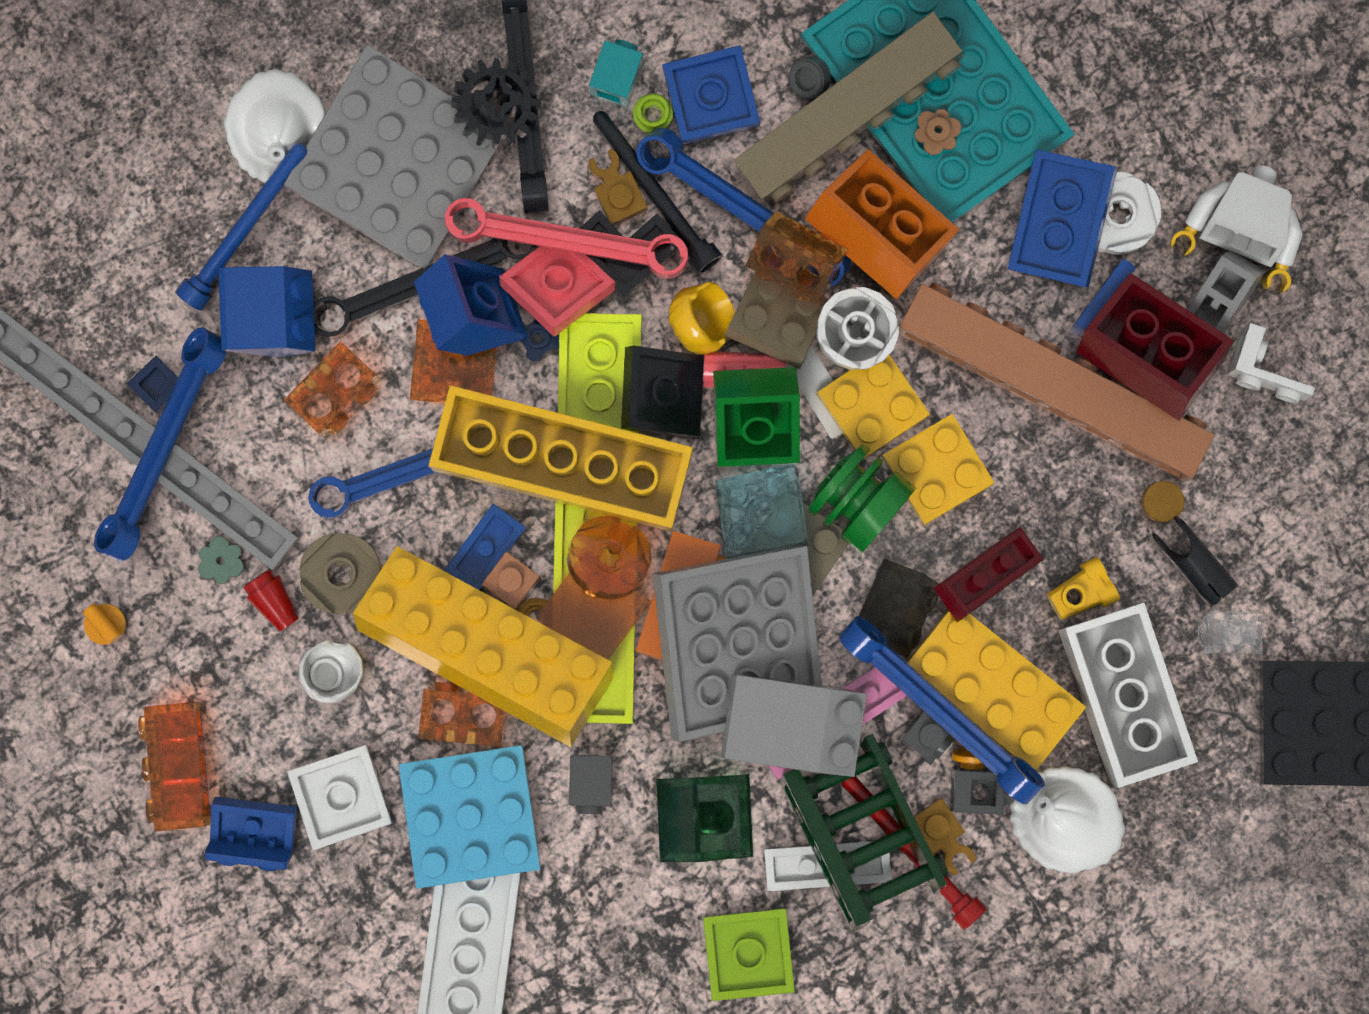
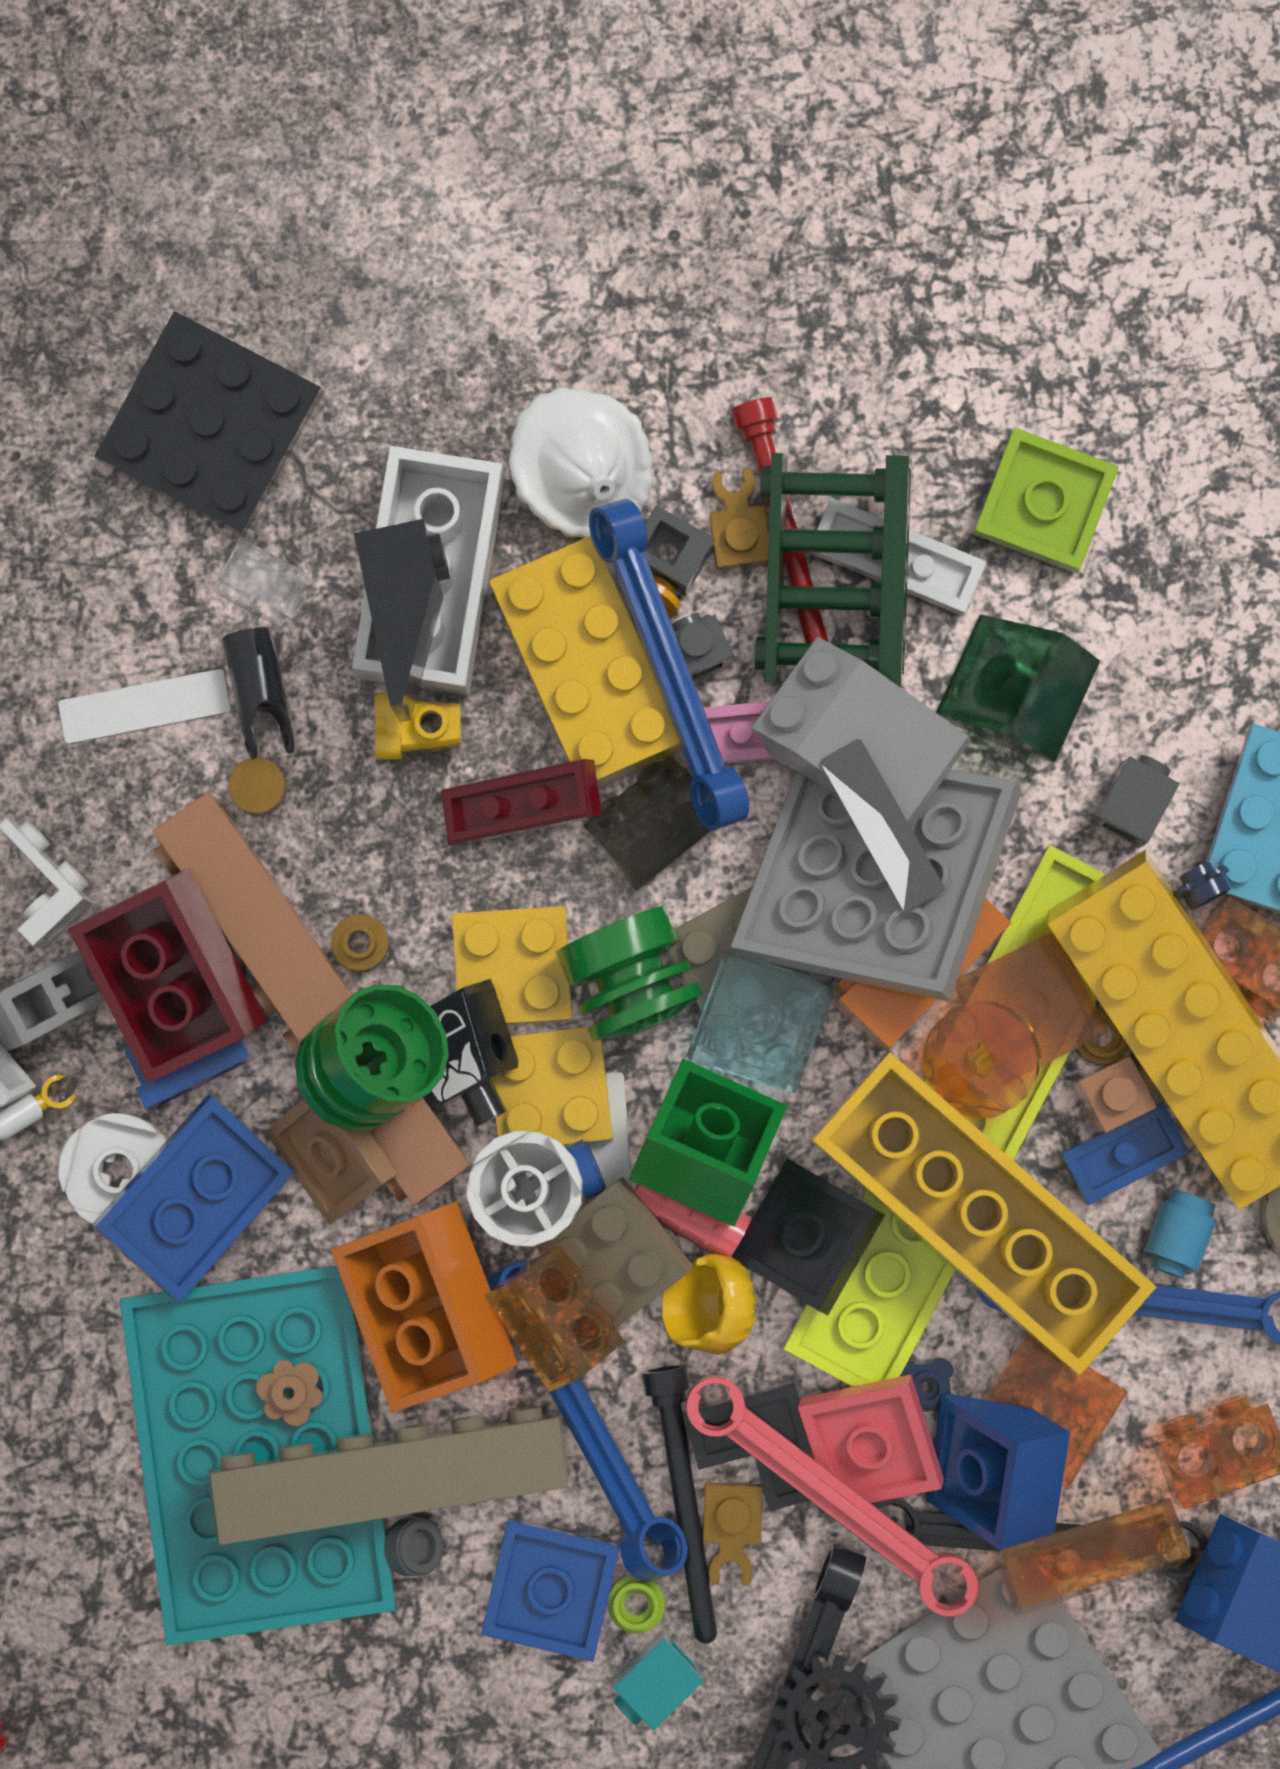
camera: 150 degrees left, 0 degrees up
none -> white sticker [58,669,231,744]
none -> medium nougat plate [265,1099,398,1225]
none -> green wheel [295,984,449,1132]
none -> pearl gold plate [331,914,389,971]
none -> black slope [354,519,451,722]
none -> torso [423,979,519,1127]
none -> blue tile [565,1139,606,1200]
none -> dark grey sticker [821,739,945,912]
none -> clear orange brick [997,1498,1191,1616]
none -> dark azure brick [1144,1189,1217,1279]
none -> dark blue plate [1173,861,1232,911]

